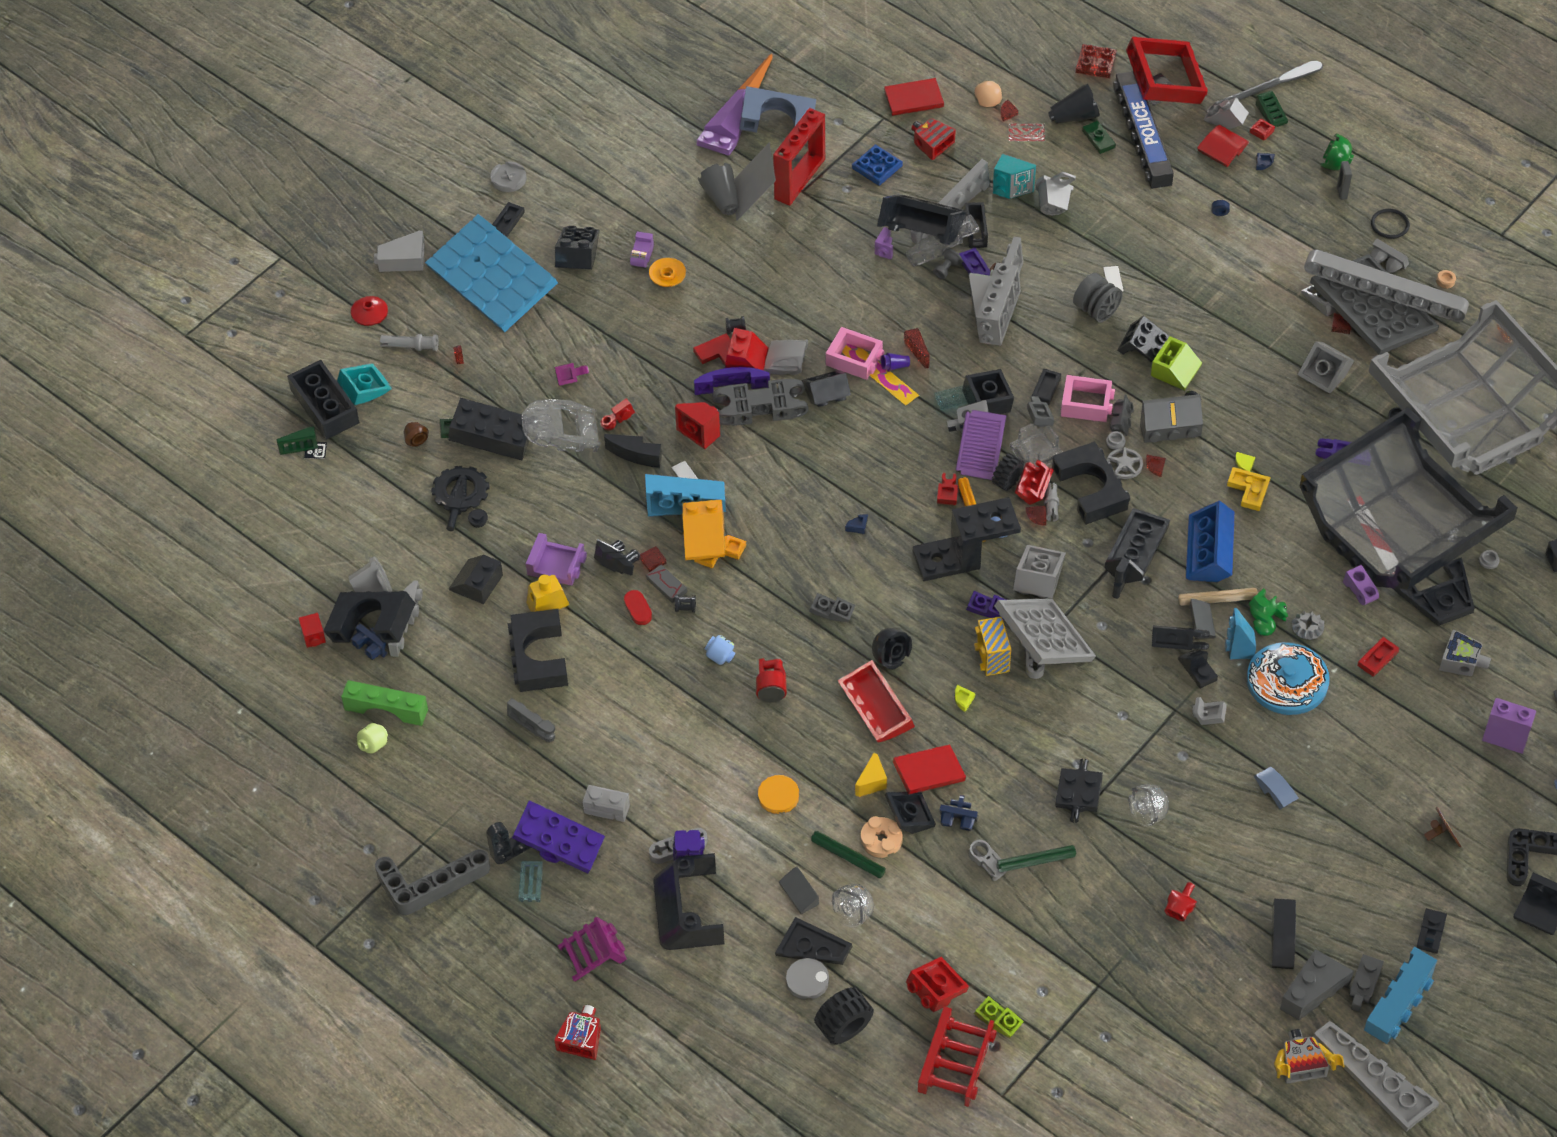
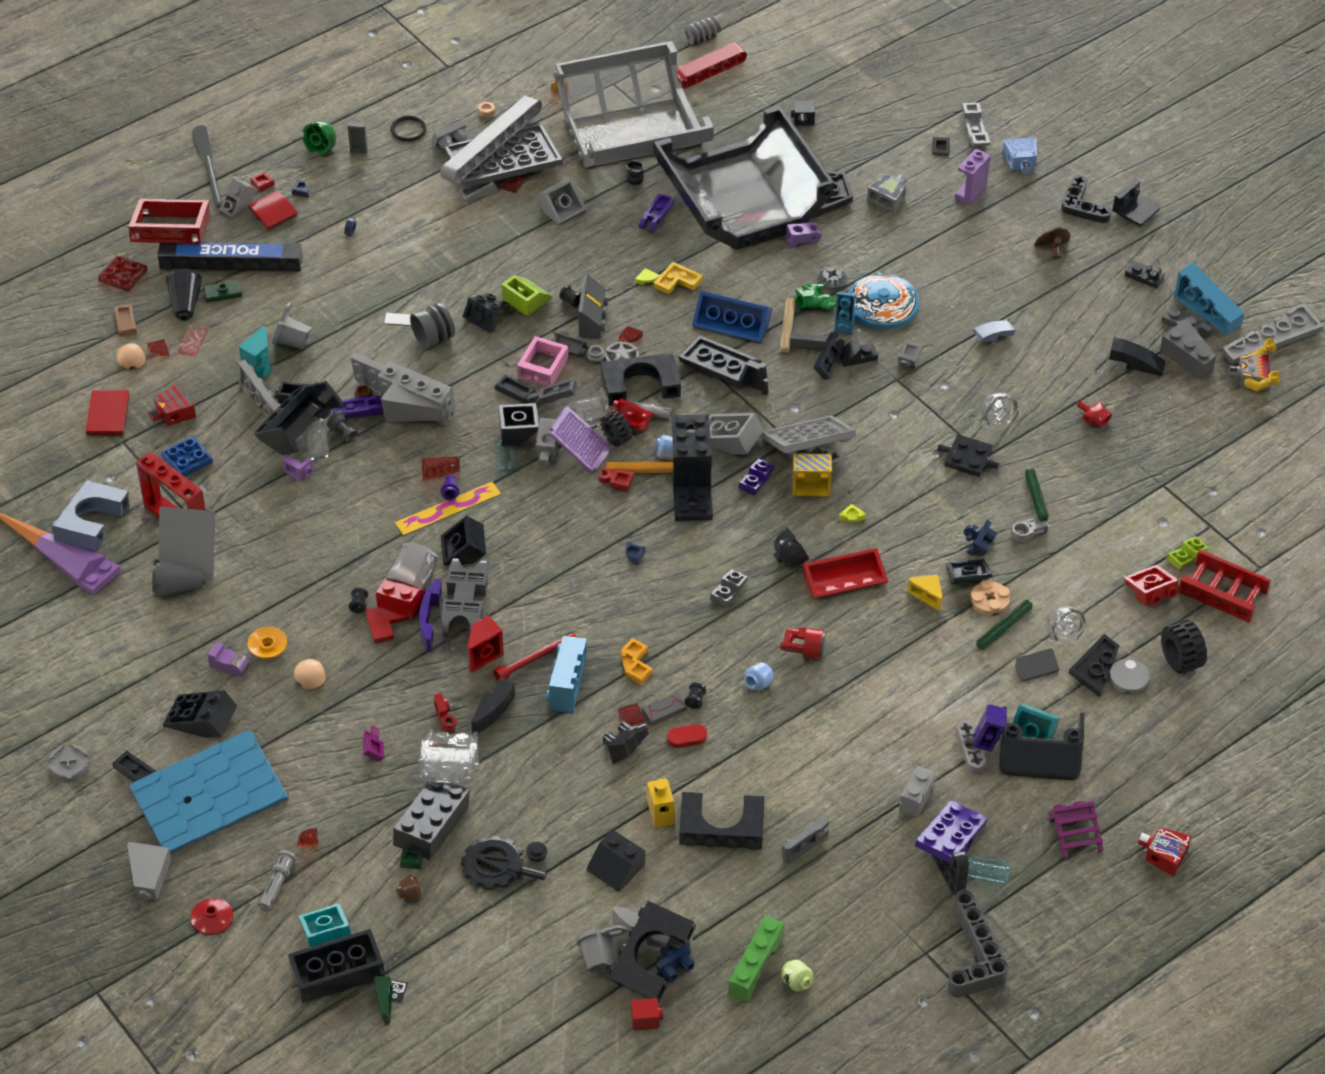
camera: 80 degrees left, 5 degrees down
medium lavender panel [526,533,587,586] -> none
white sticker [672,461,698,479] -> none
light orange slope [683,500,725,560] -> none
light orange tile [758,775,799,814] -> none
bright pink window [826,327,884,380] -> none
red tile [893,744,966,795] -> none
clear red tile [1025,506,1047,526] -> none
dark green slope [1255,91,1288,127] -> none
red plate [1357,637,1399,677] -> none
none -> medium nougat tile [114,304,137,337]
none -> light nougat hair [294,659,326,690]
none -> red piece [493,633,577,681]
none -> teal slope [1013,703,1061,740]

